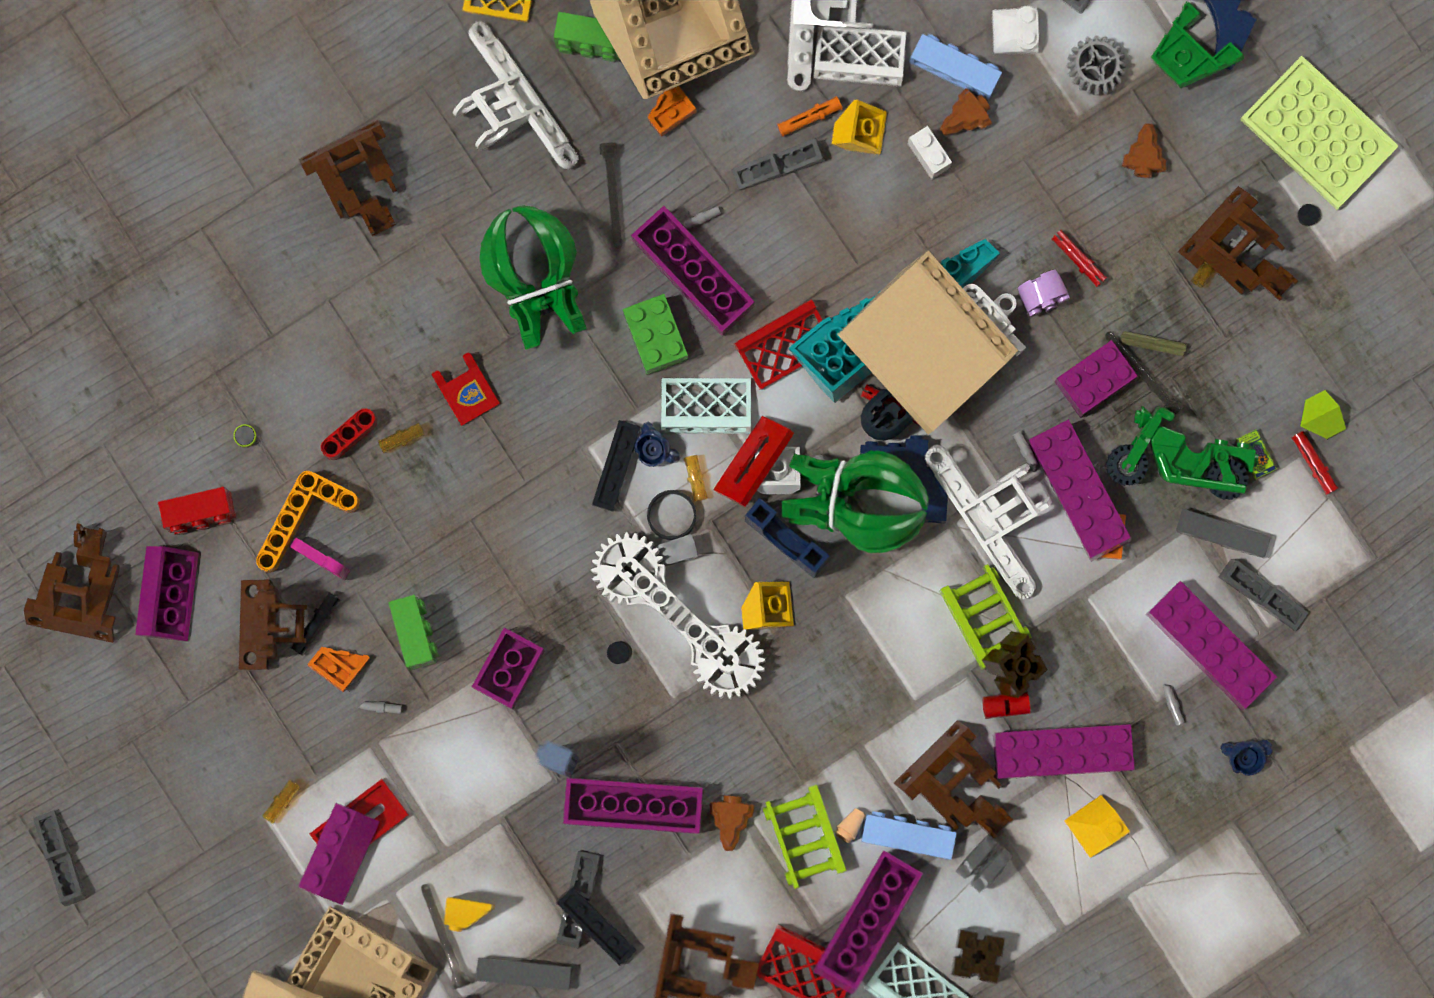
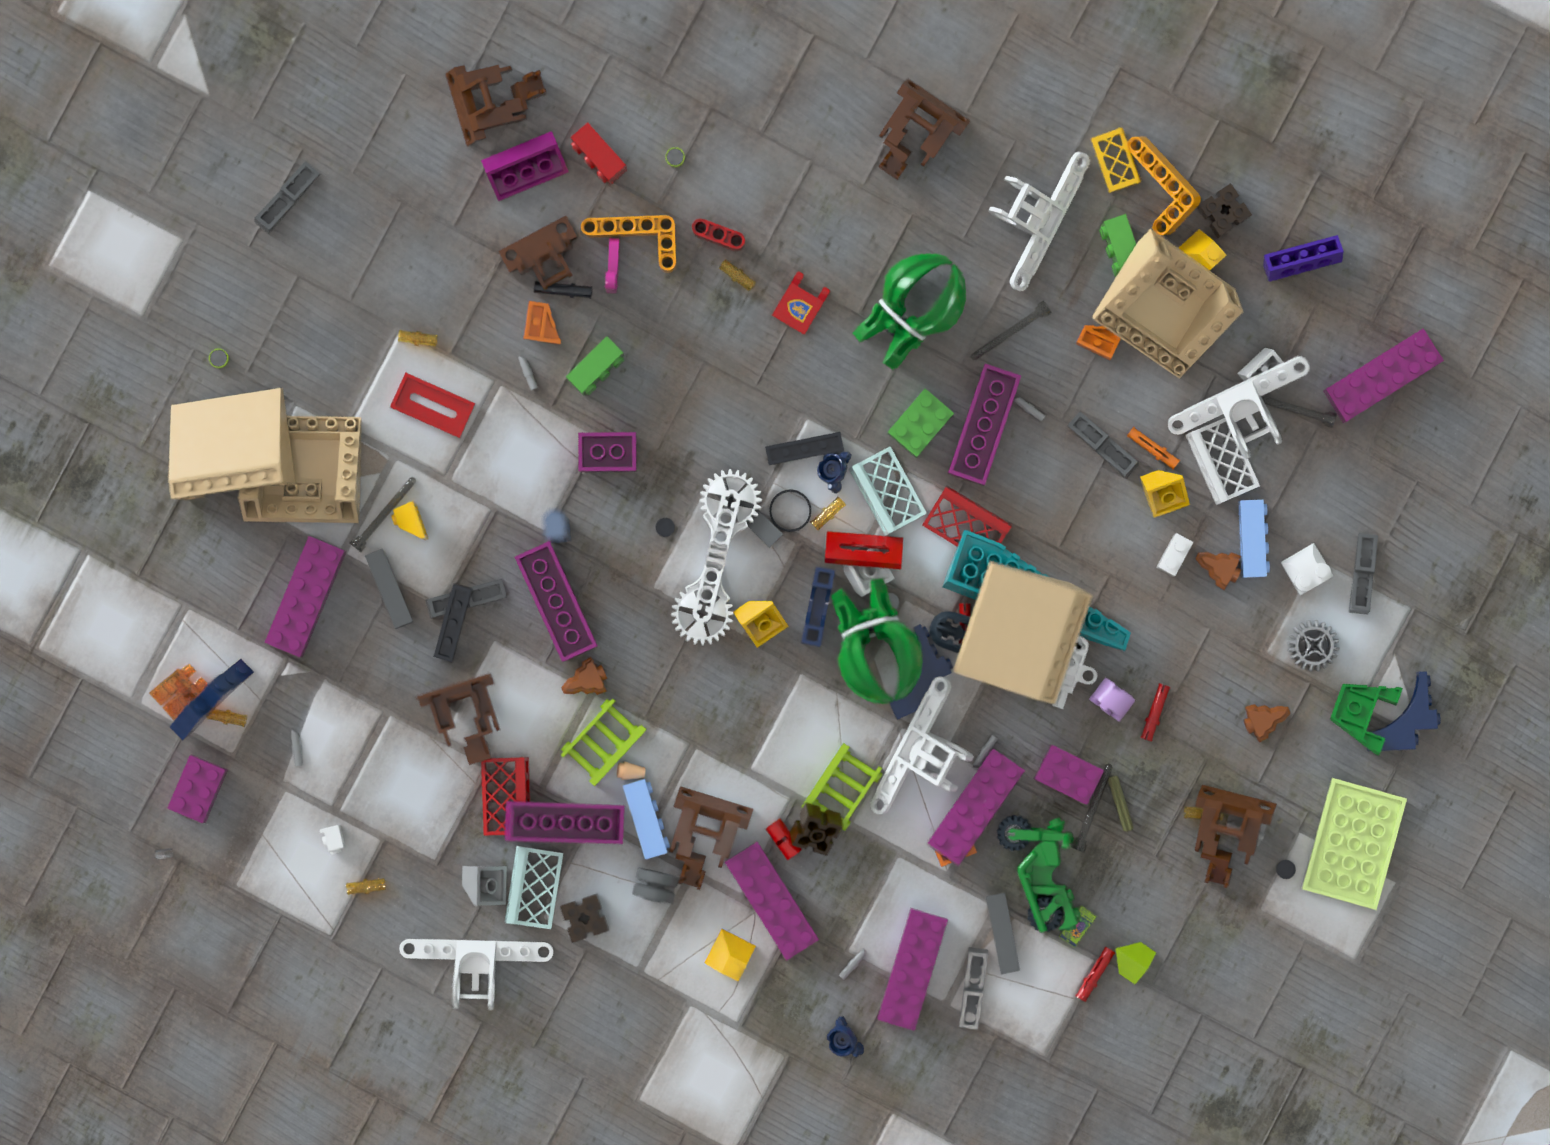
camera: 60 degrees right, 5 degrees up
magenta slope [298,803,380,905] -> none

